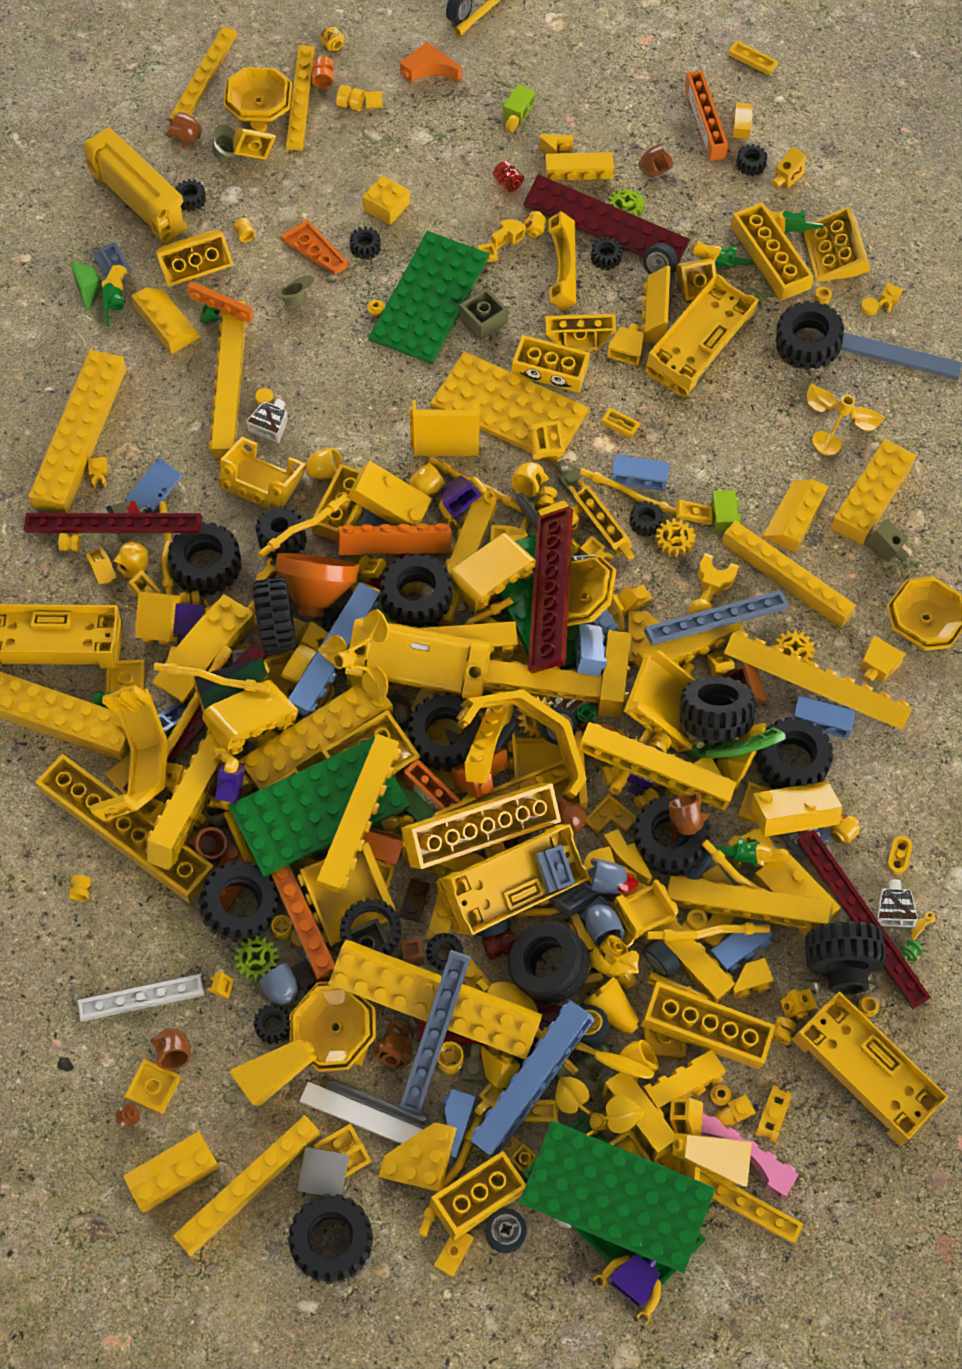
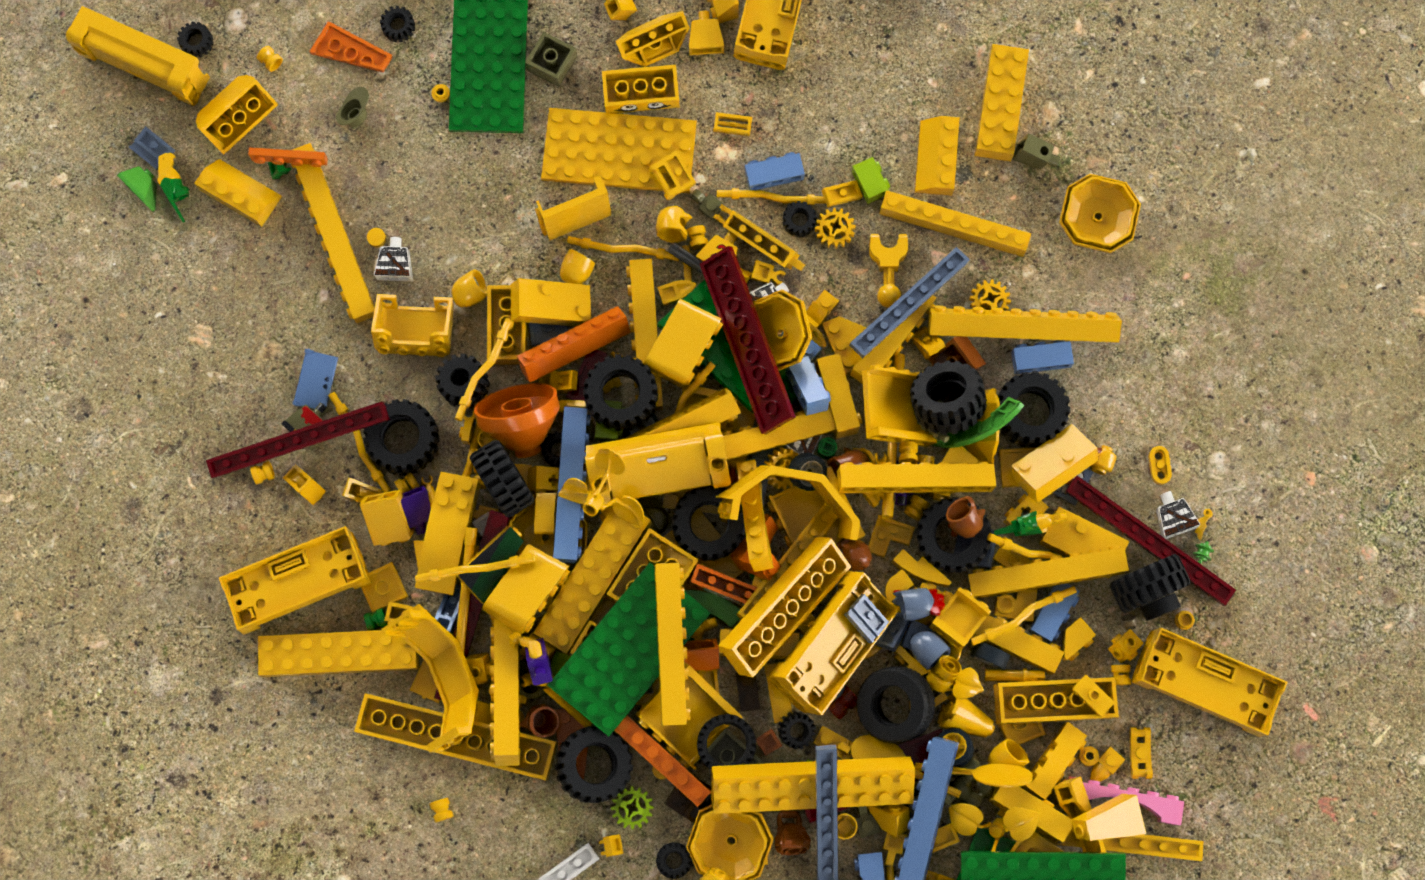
camera: 20 degrees left, 15 degrees up
yellow brick [28,349,127,513] -> none
yellow plate [88,457,108,488] -> none
yellow piece [113,541,149,578] -> none
sand blue piece [259,963,298,1005] -> none
yellow wheel [271,915,293,941] -> none
dark purple torso [438,475,497,532] -> none
yellow plant [806,383,885,456] -> none
yellow torso [860,635,906,683] -> none
none -> yellow plate [1072,675,1115,717]

